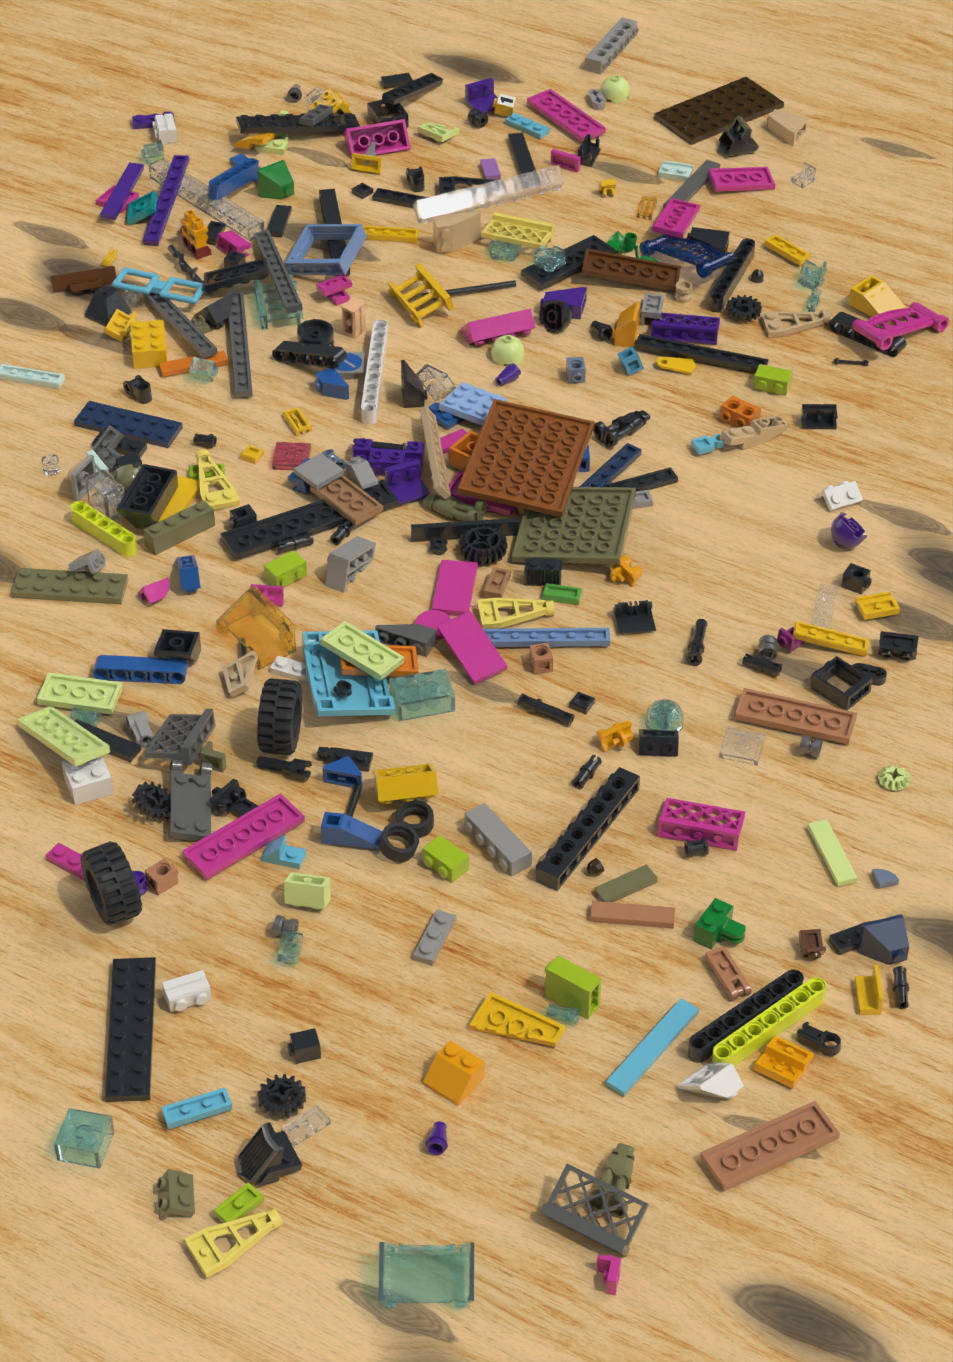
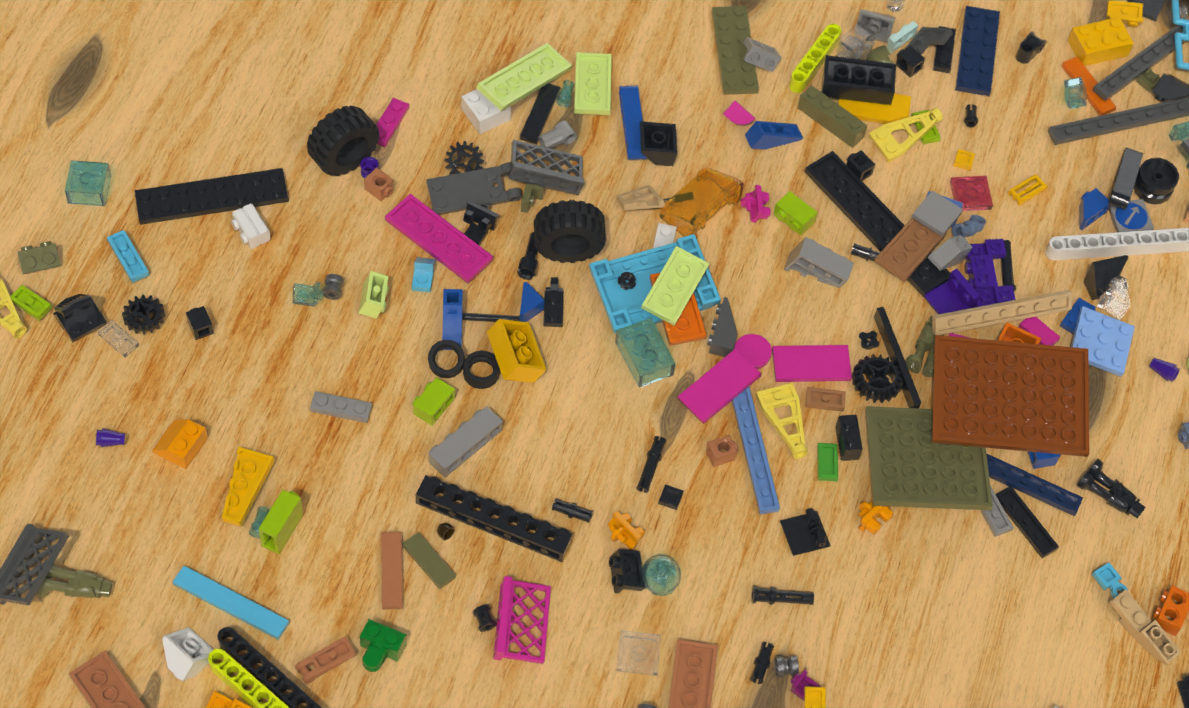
camera: 75 degrees right, 15 degrees up
black pin [276,533,314,553] -> none

